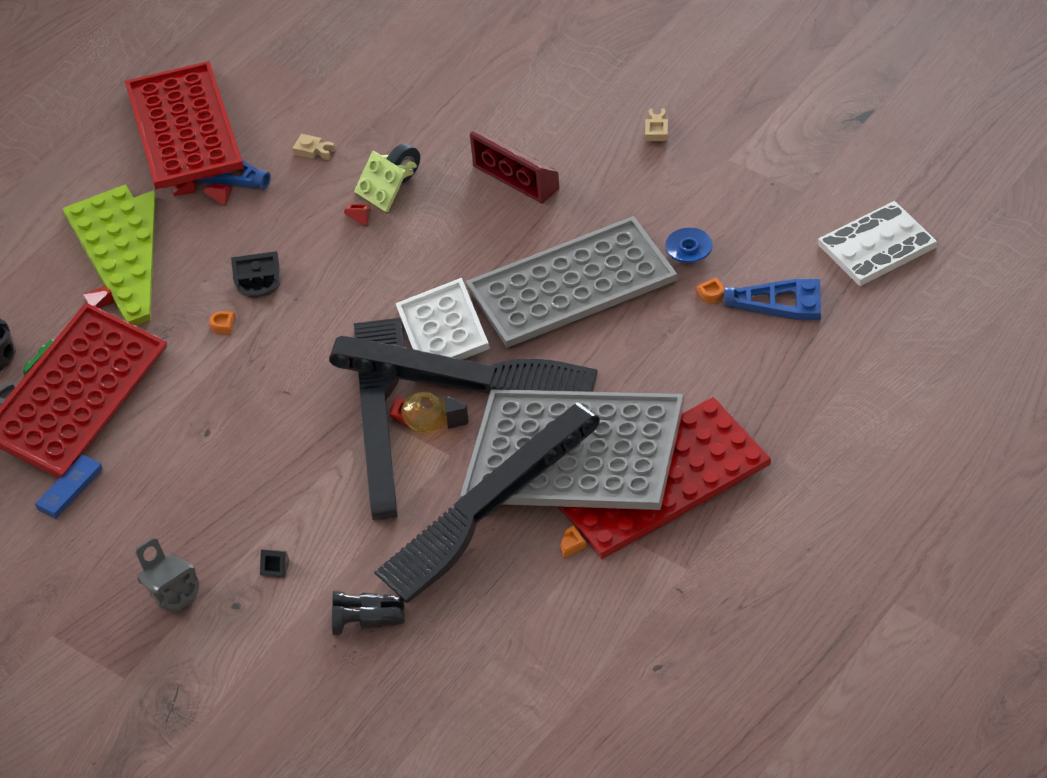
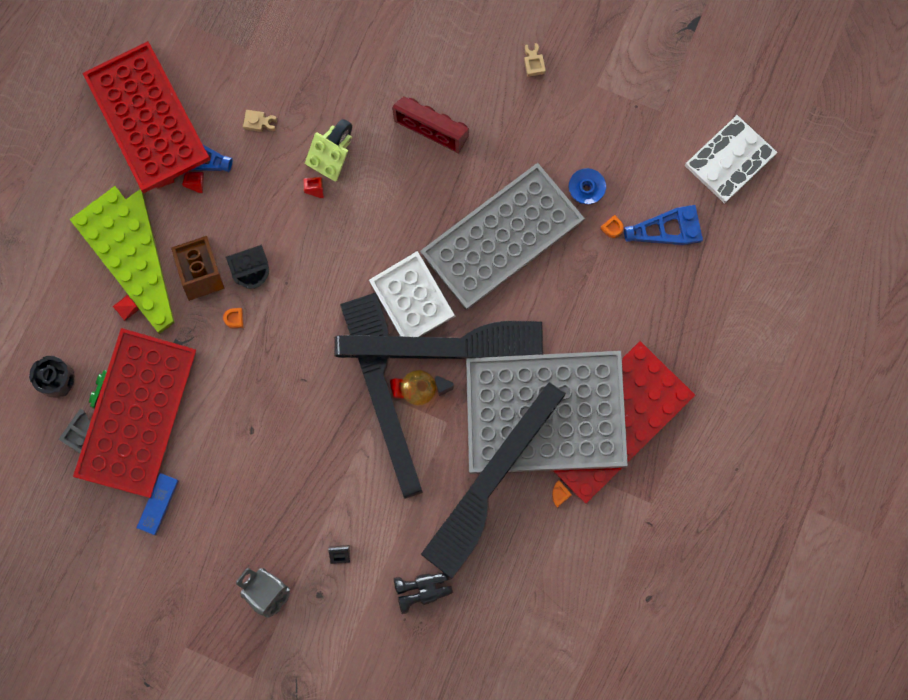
camera: 15 degrees left, 30 degrees up
none -> reddish brown slope [171,236,225,301]

